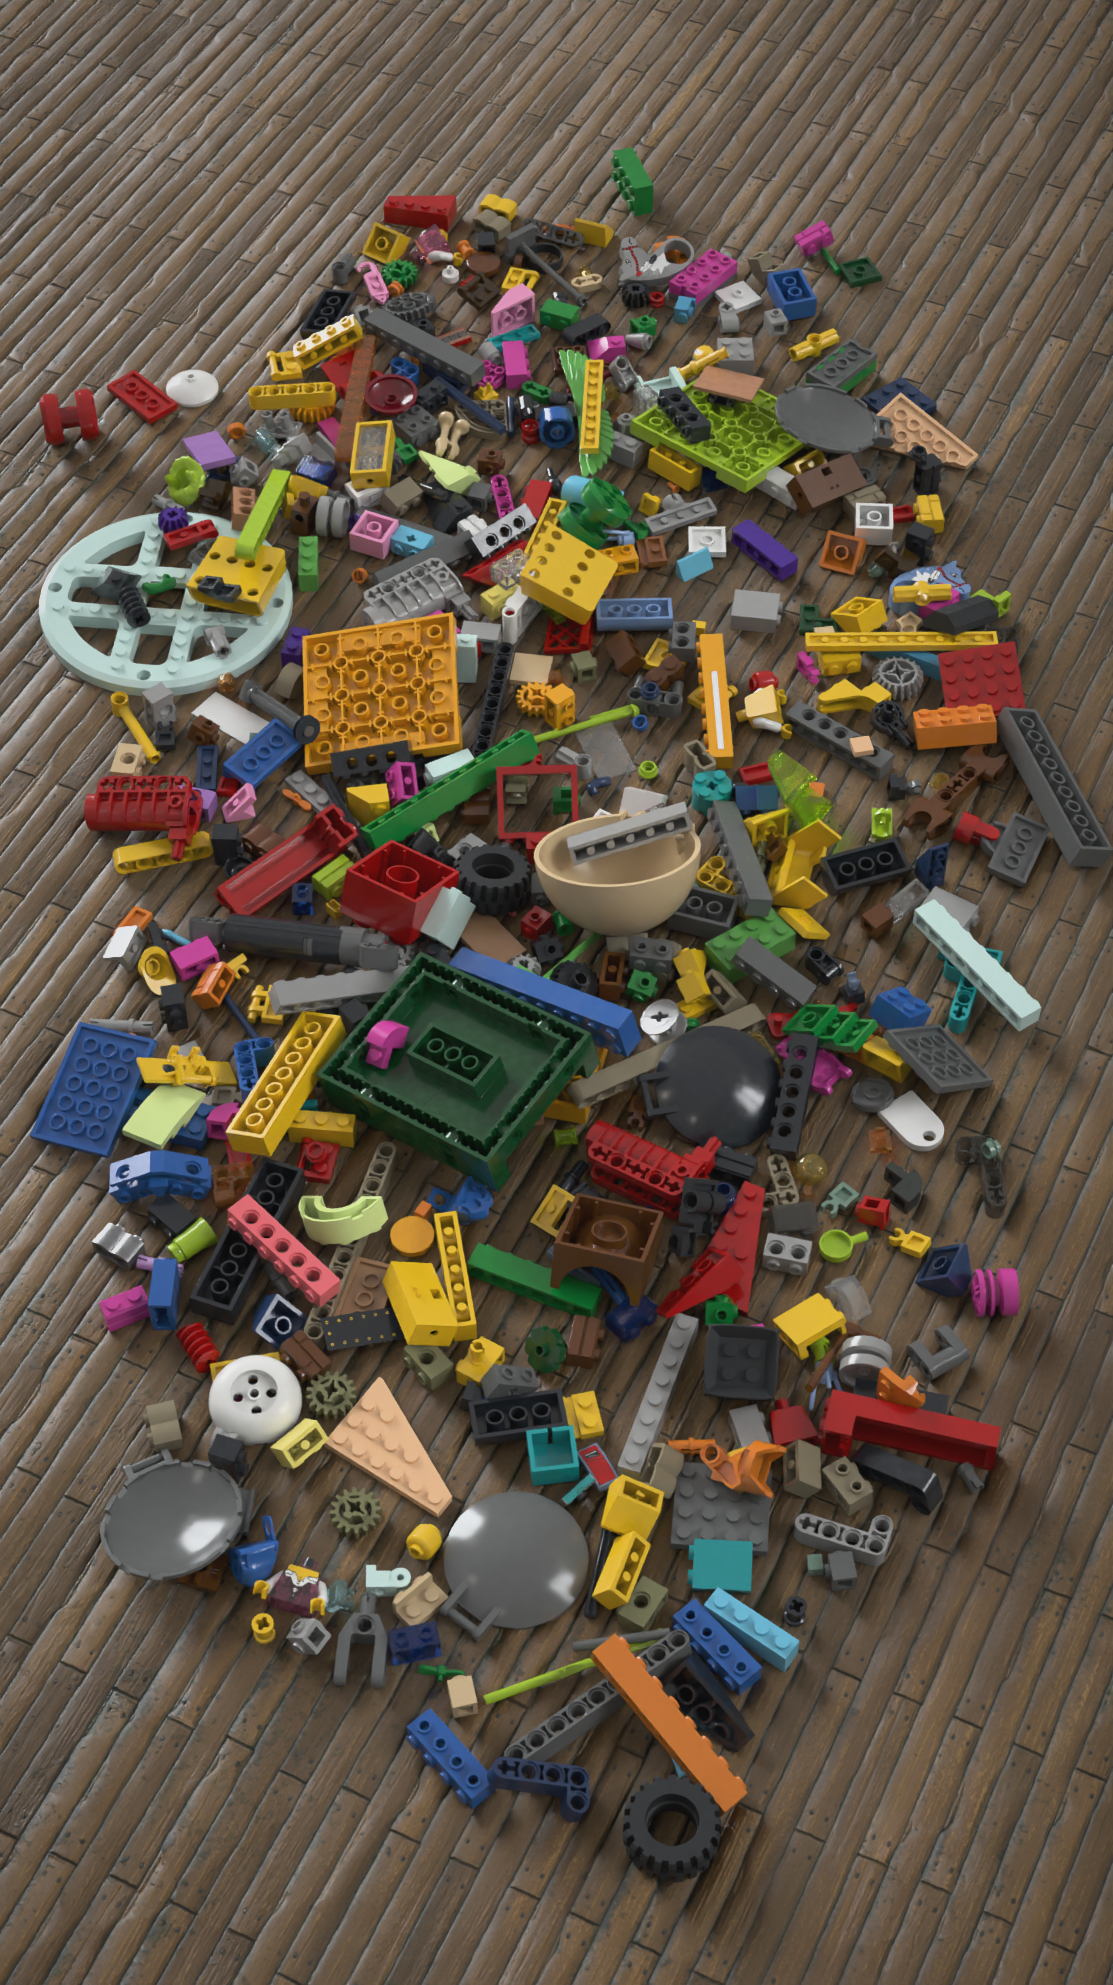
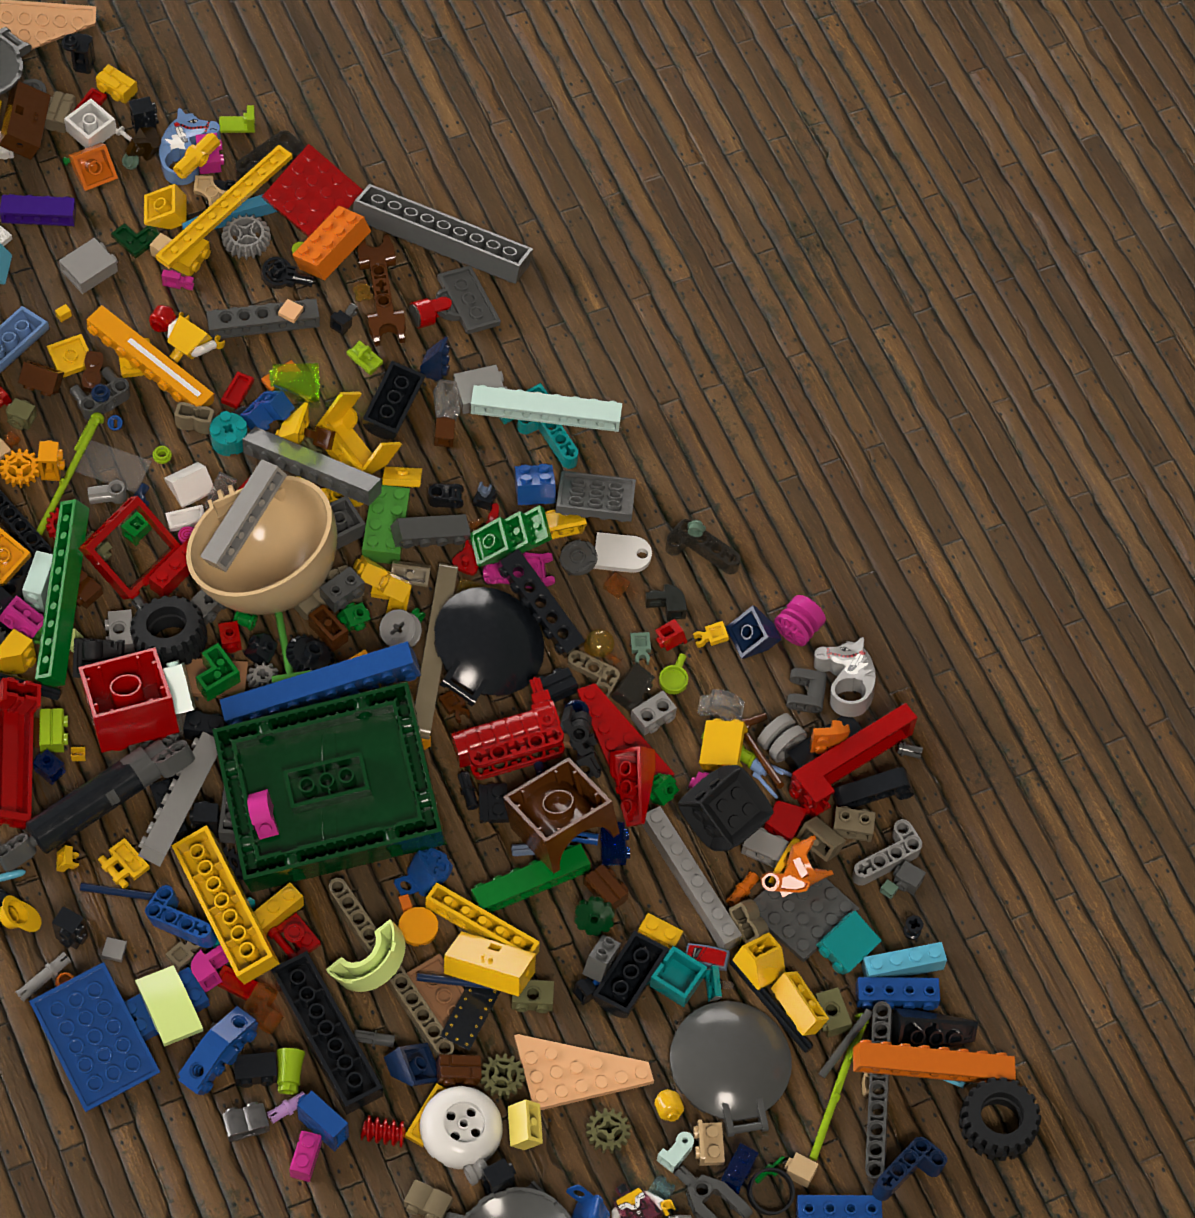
camera: 55 degrees left, 10 degrees up
yellow piece [136,1045,238,1088] -> none
dark pink brick [170,936,220,982] -> none
orange brick [191,962,236,1010] -> none
coral brick [227,1194,340,1307] -> none
yellow brick [455,1336,505,1388] -> none
yellow plate [530,1184,575,1238] -> none
clear neon green bush [553,1126,578,1148] -> none
dark grey brick [668,621,696,662] -> none
yellow arch [817,679,892,717] -> none
black piece [923,595,999,636] -> none
none -> green brick [196,643,241,702]
none -> dark blue bar [417,973,495,990]
none -> black tyre [747,1168,795,1216]
none -> light grey animal [814,637,876,717]

